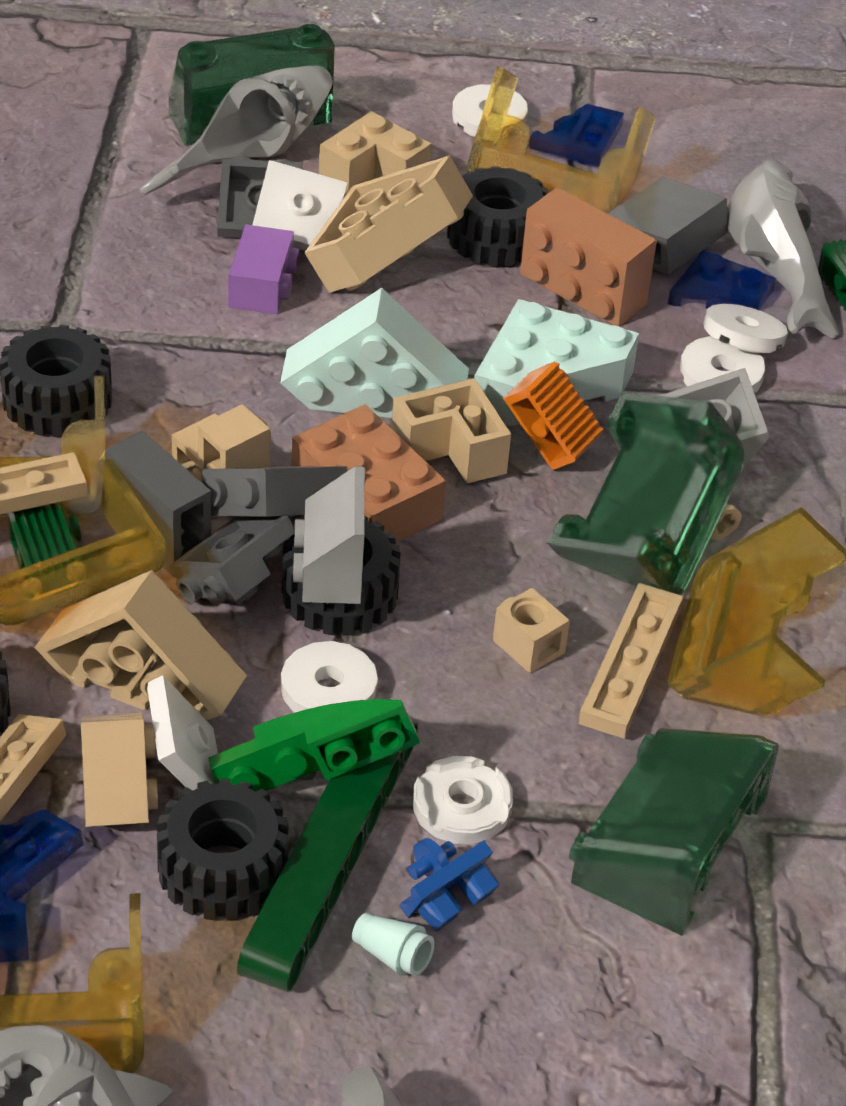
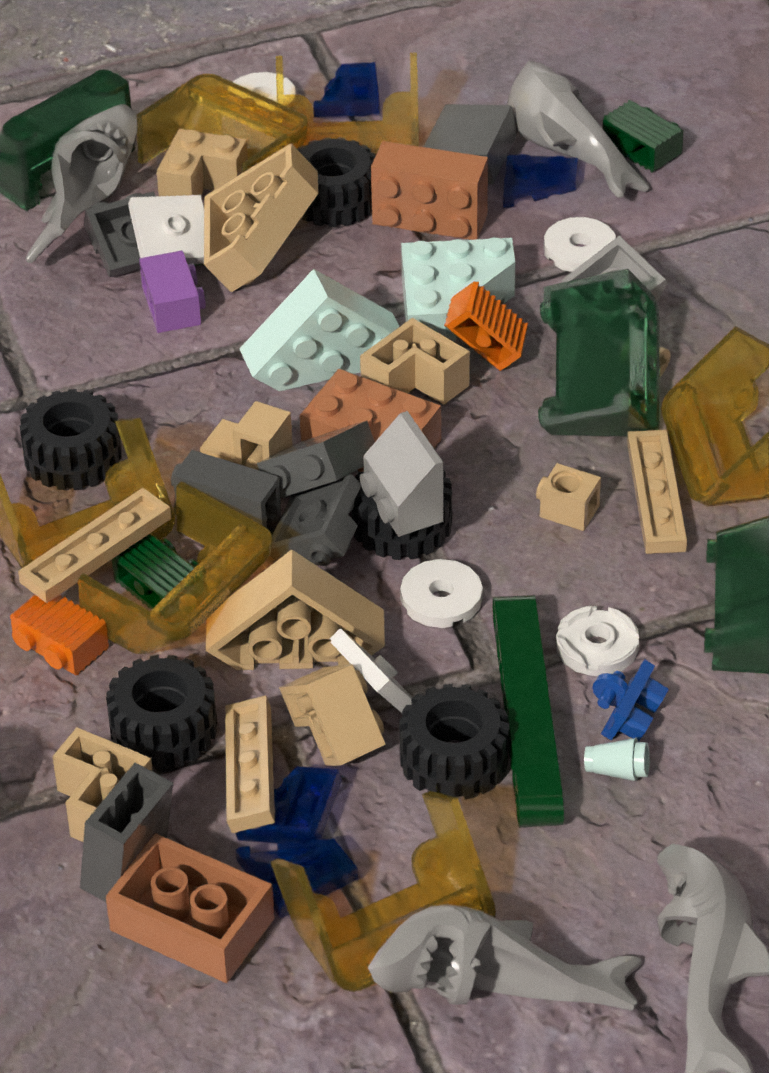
camera: 20 degrees left, 0 degrees up
green slope [208,699,420,791] -> none
white tile [703,304,788,353] -> none
none -> clear yellow windscreen [136,74,308,173]

